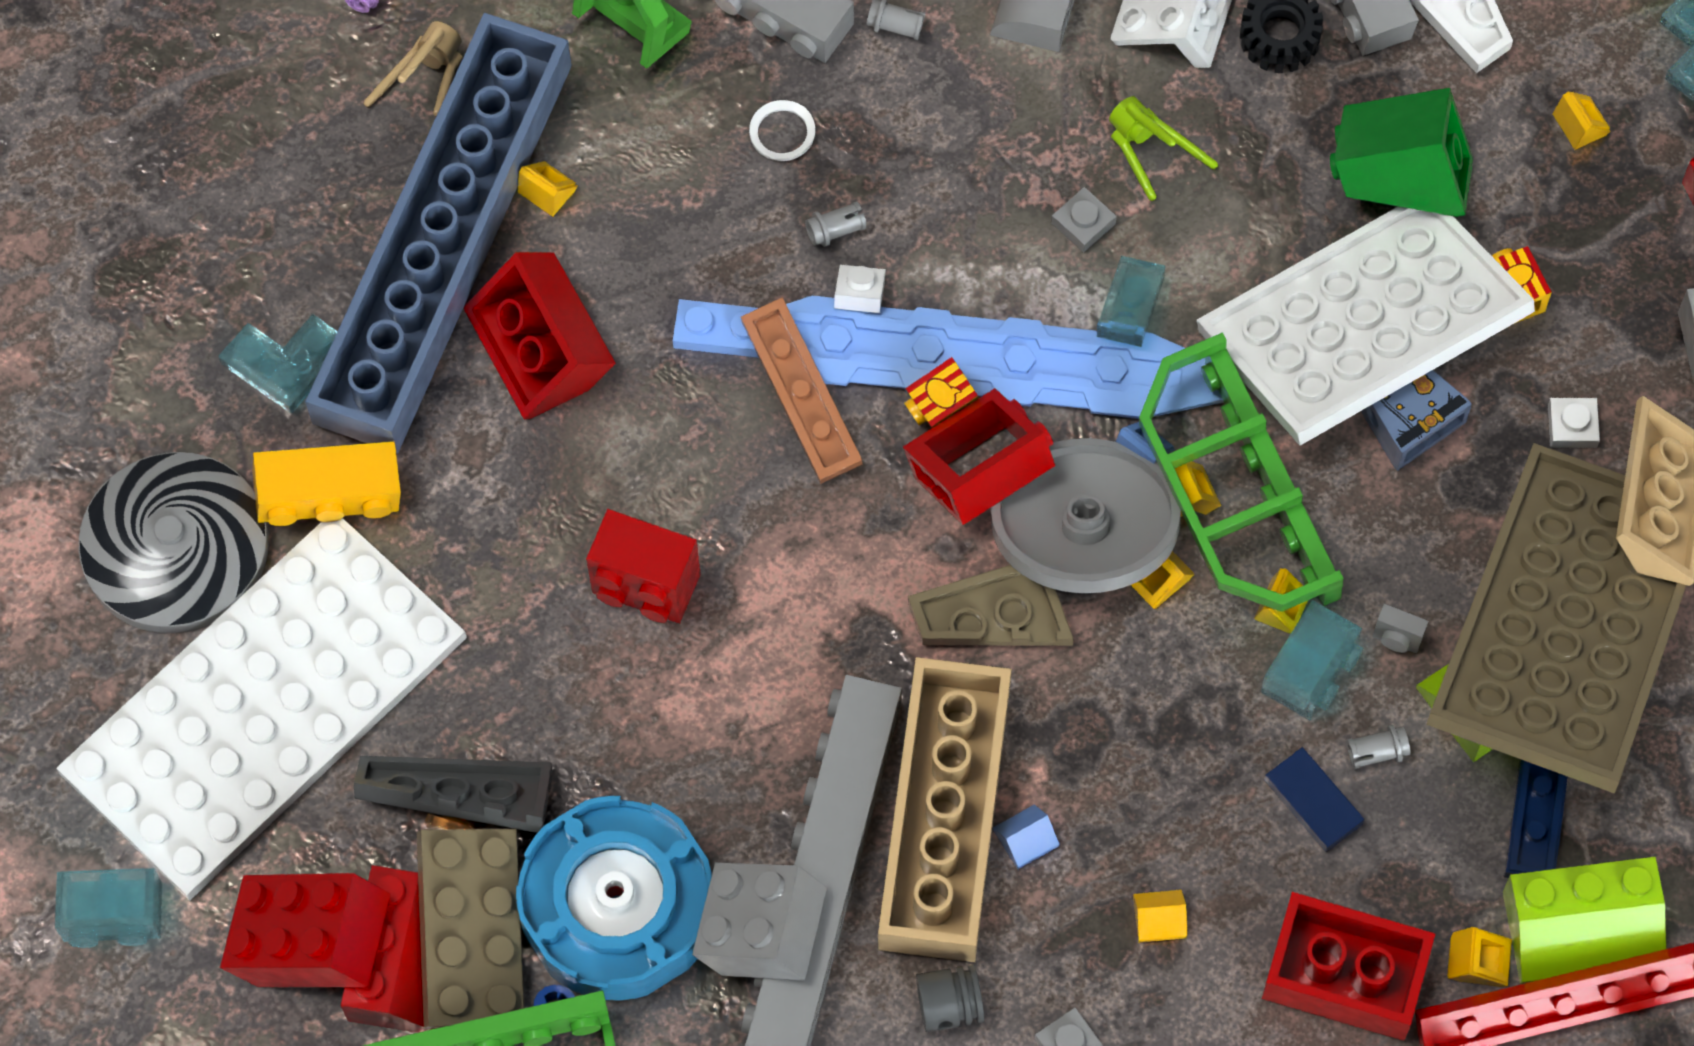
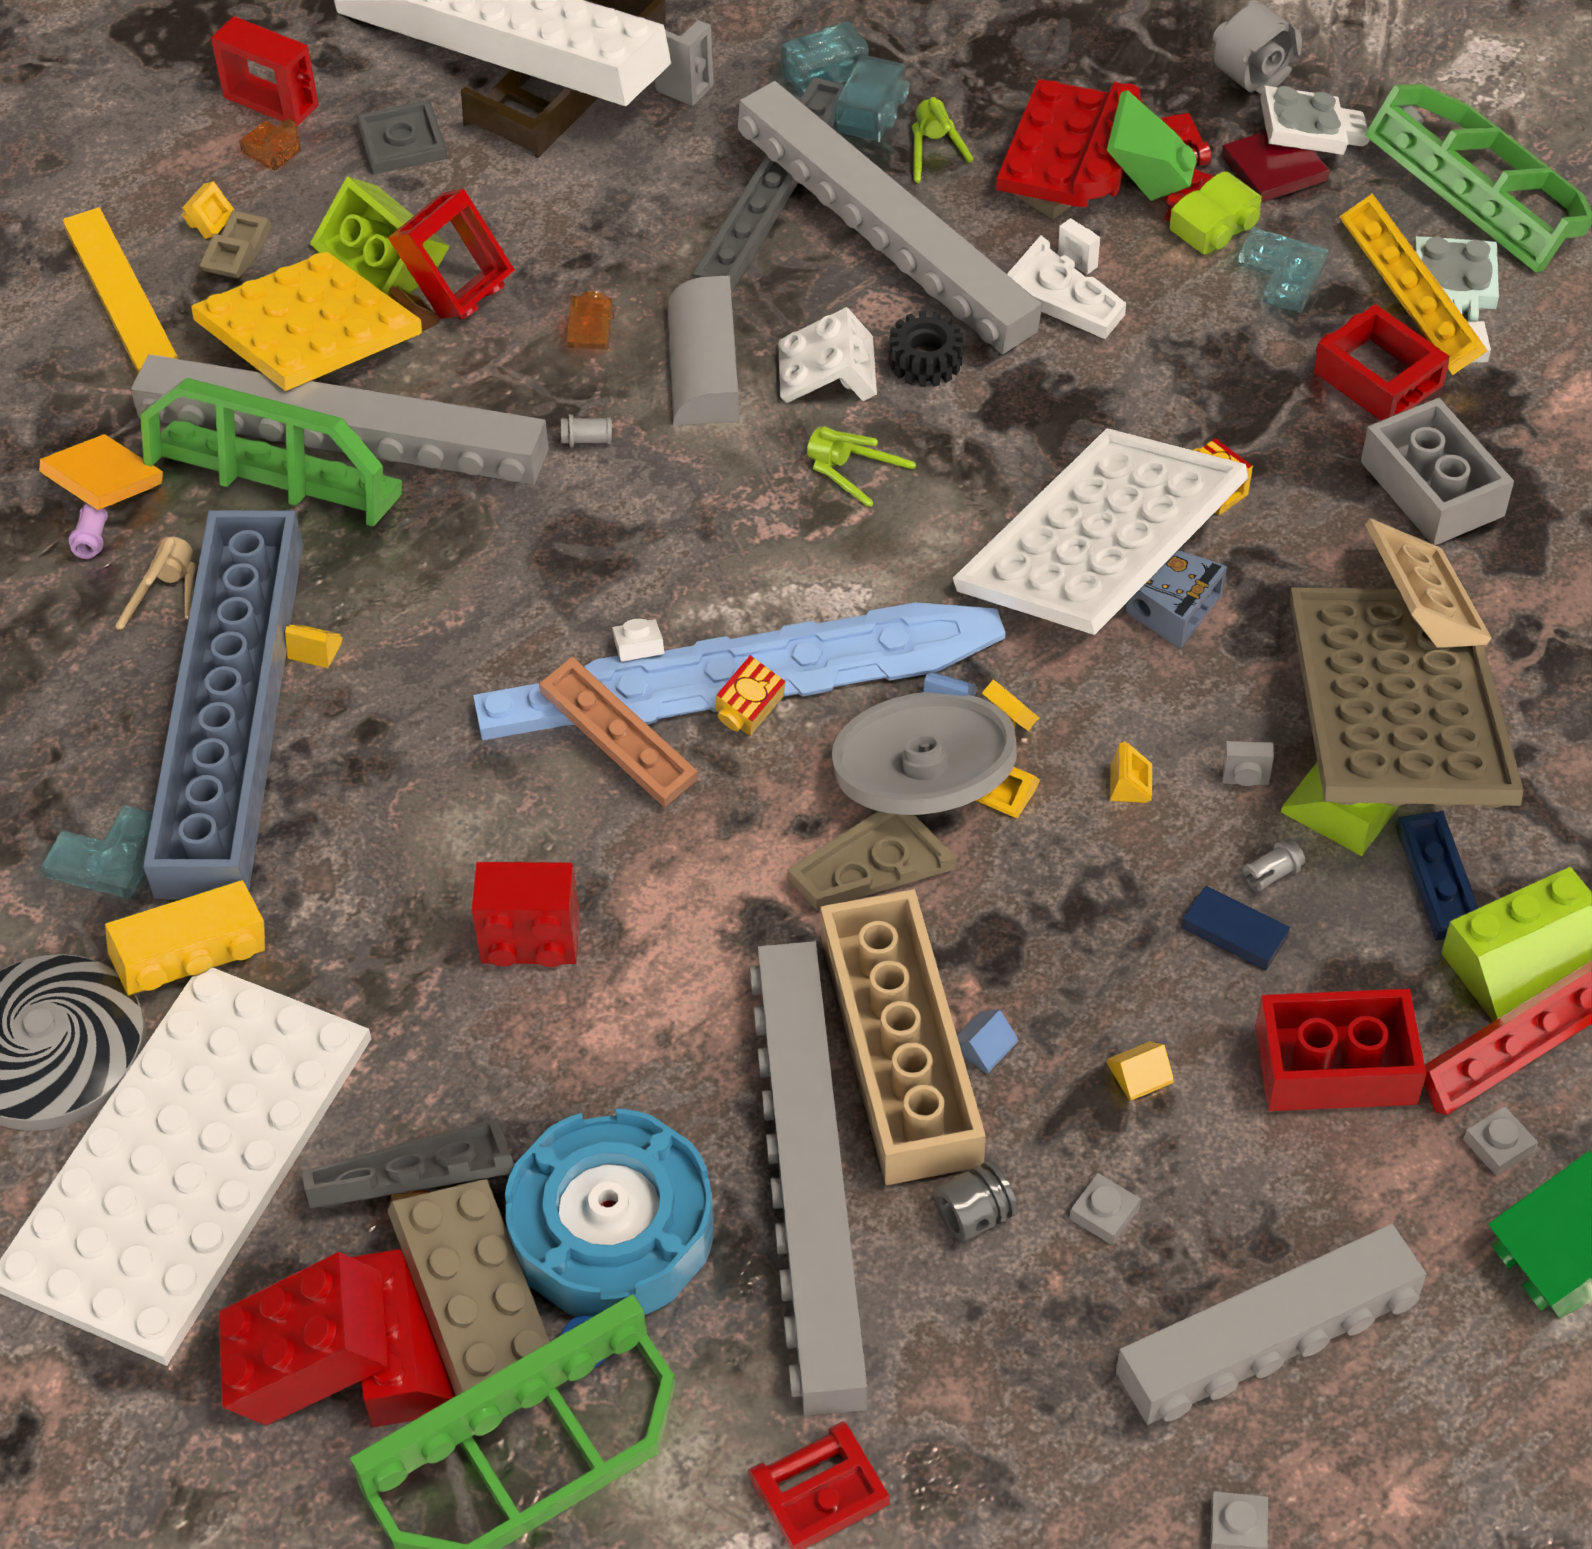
camera: 20 degrees left, 15 degrees down
clear light blue brick [55,868,162,948] -> none
red slope [463,252,616,419] -> none
light grey brick [692,862,827,980] -> none
white piece [749,100,815,161] -> none
light grey pin [805,201,867,247] -> none
red window [903,388,1055,525] -> none
light grey plate [1051,187,1117,253] -> none
clear light blue plate [1097,256,1166,347] -> none
bright green plate [1139,332,1344,612] -> none
clear light blue brick [1261,600,1364,720] -> none
green slope [1330,88,1473,217] -> none
yellow slope [1447,927,1512,987] -> none
white plate [1548,398,1600,448] -> none
yellow slope [1552,91,1611,150] -> none

